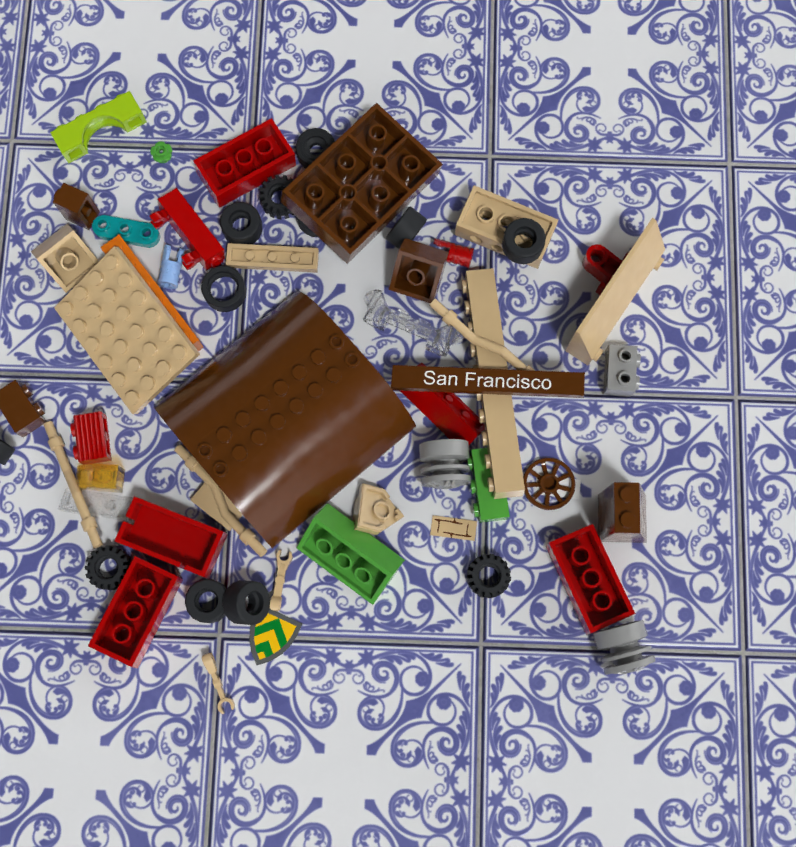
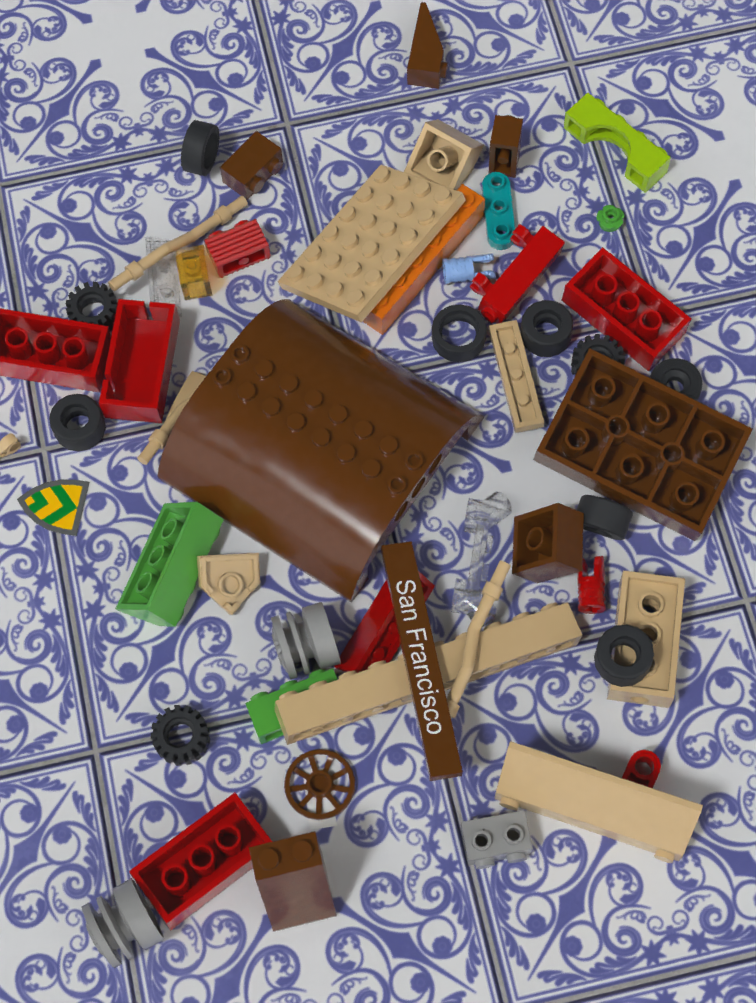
camera: 80 degrees right, 10 degrees down
black tyre [222,580,270,625] -> none
tan piece [270,550,293,611] -> none
tan sticker [430,515,477,541] -> none

